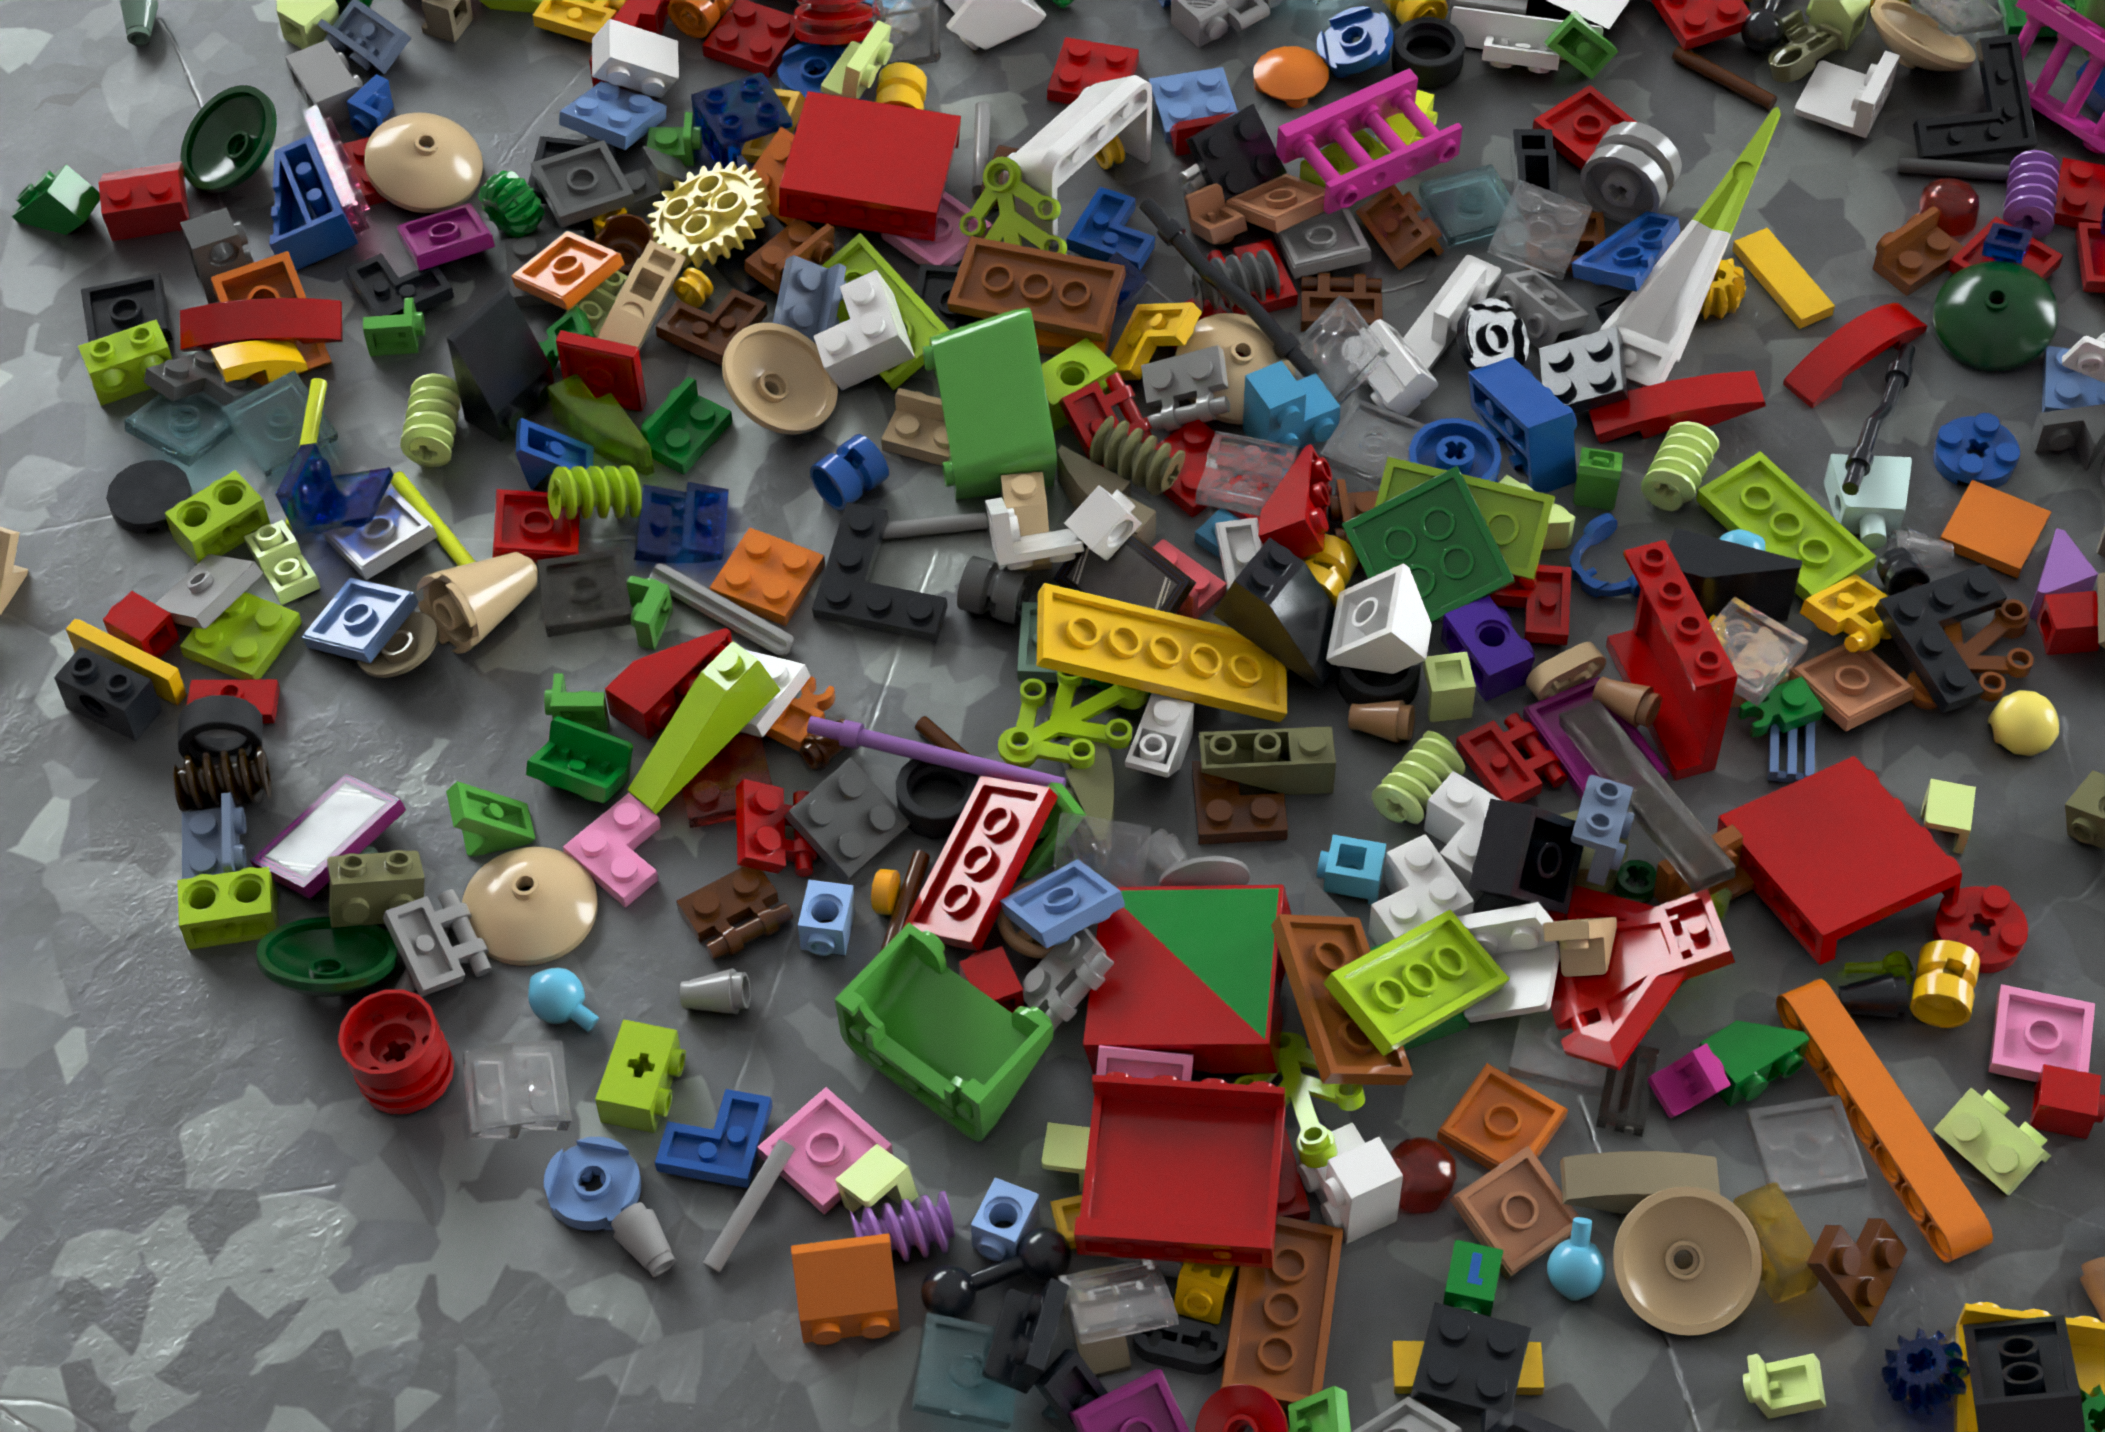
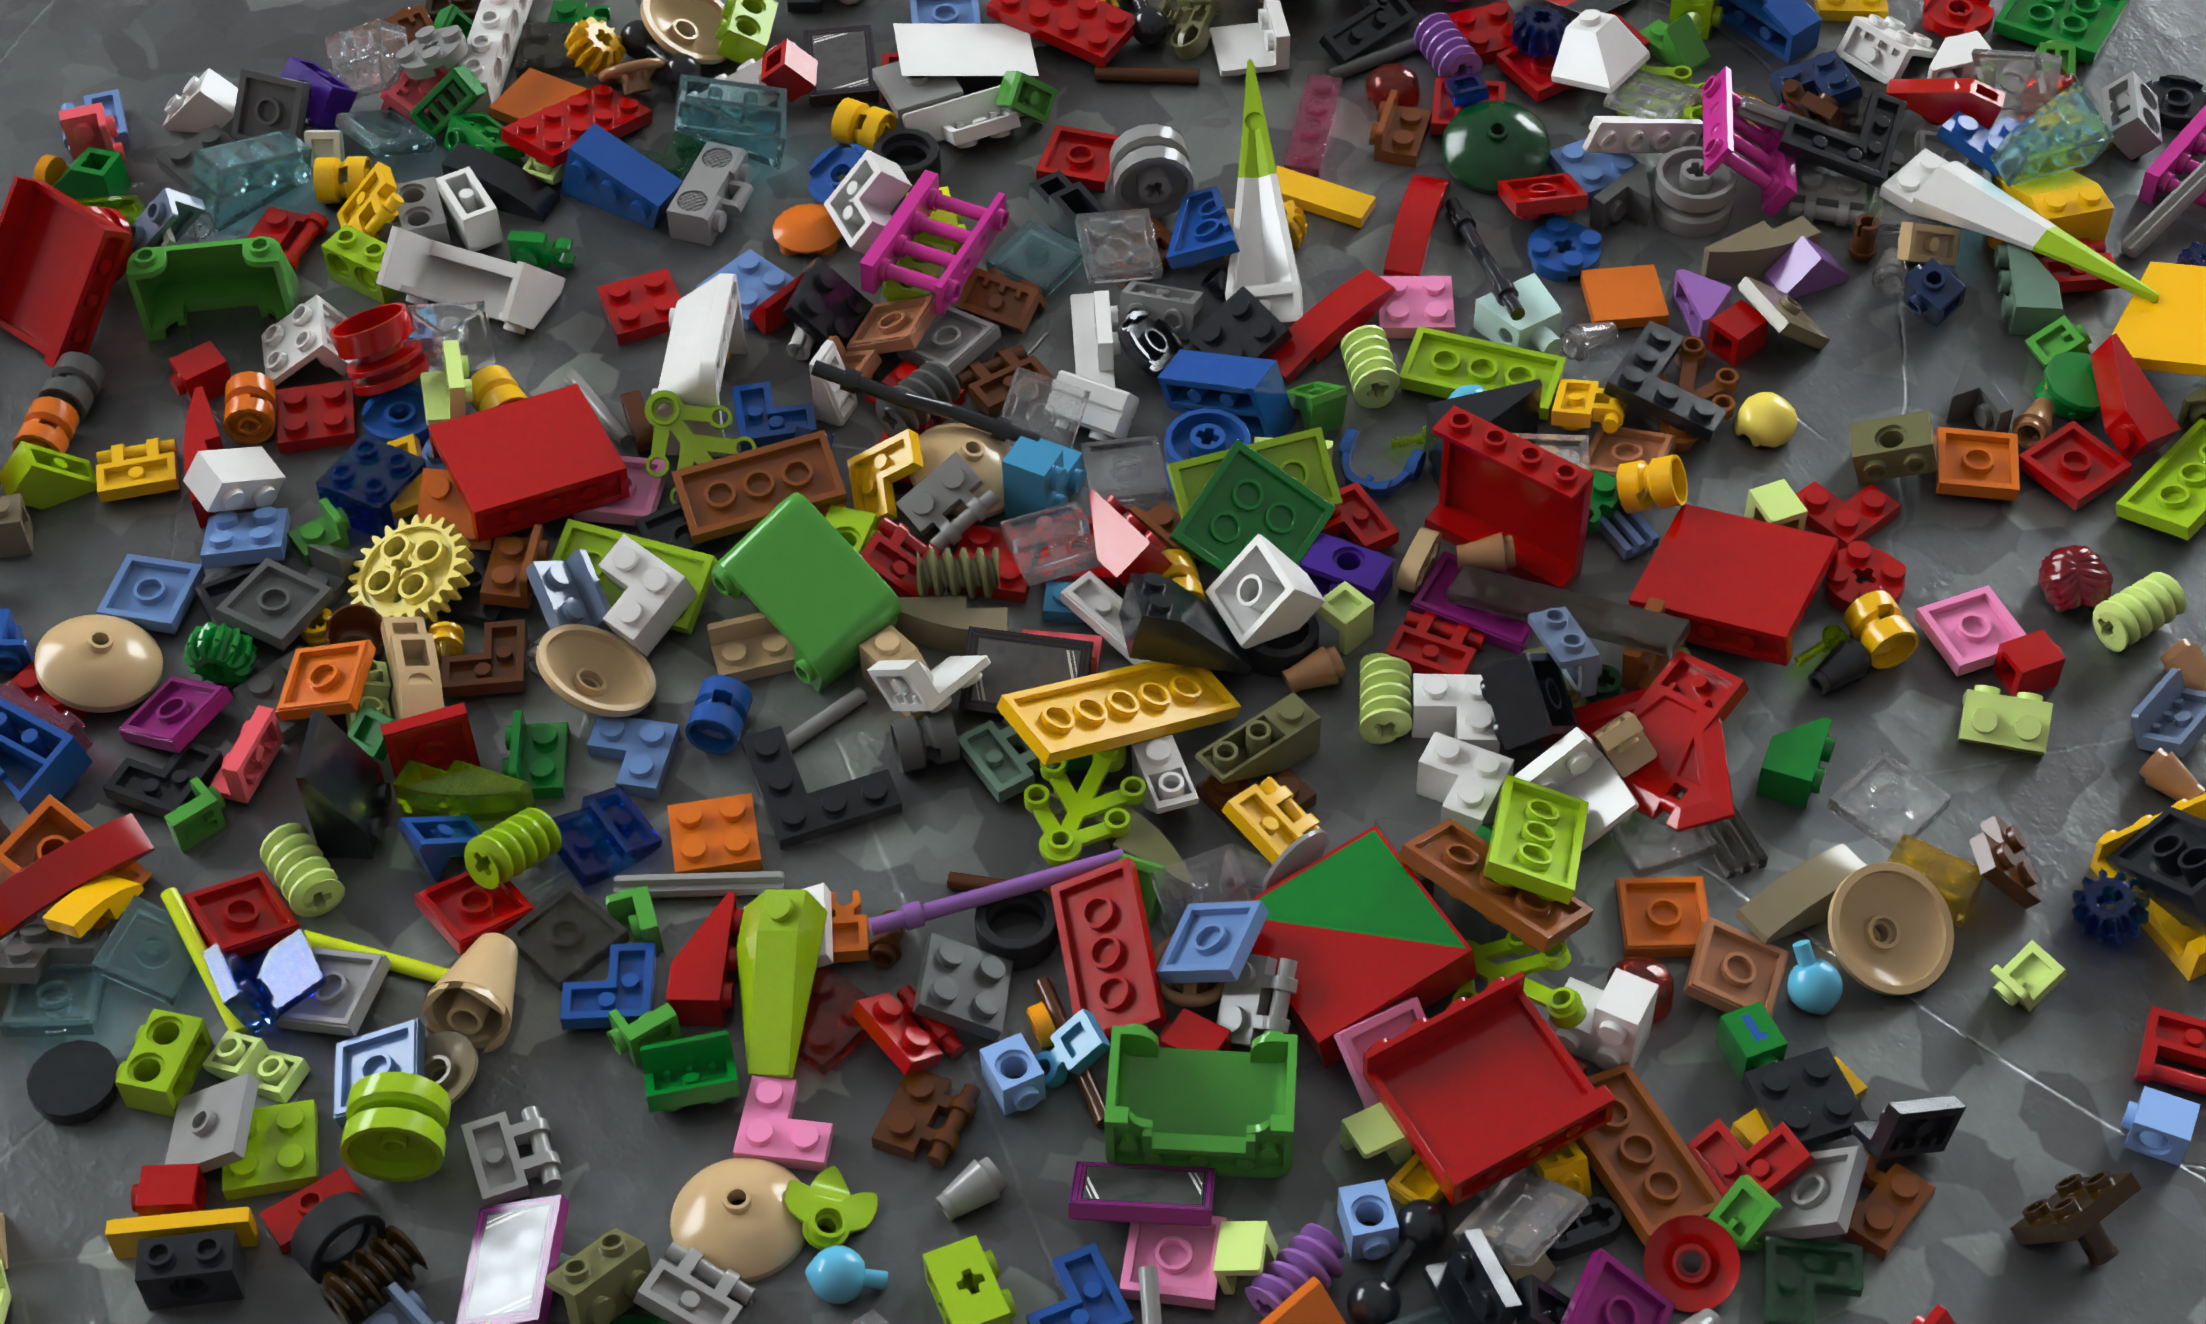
camera: 35 degrees left, 5 degrees down
bright green slope [446,781,535,856] -> none
white brick [1064,485,1142,561] -> none
medium azure brick [1317,835,1386,905] -> none
dark pink bracket [1647,1043,1731,1118] -> none
orange beam [1776,979,1993,1263] -> none
black wheel [1877,547,1930,596] -> none
none -> medium blue plate [96,553,206,634]
none -> red plate [181,870,301,964]
none -> coral bracket [210,705,284,804]
none -> lime wheel [340,1072,451,1182]
none -> light grey plate [461,1106,562,1207]
none -> blue plate [560,942,657,1030]
none -> medium blue plate [587,716,681,799]
none -> lime plate [785,1166,878,1250]
none -> white slope [809,339,858,426]
none -> white brick [824,149,912,255]
none -> dark azure plate [1035,1008,1111,1089]
none -> tile [1068,1161,1216,1227]
none -> yellow plate [1221,776,1321,865]
none -> clear pink plate [1284,74,1343,179]
none -> bright pink plate [1378,275,1456,339]
none -> red plate [1497,173,1588,220]
none -> yellow wheel [1616,454,1688,514]
none -> red plate [1686,1118,1817,1197]
none -> red plate [1796,481,1901,550]

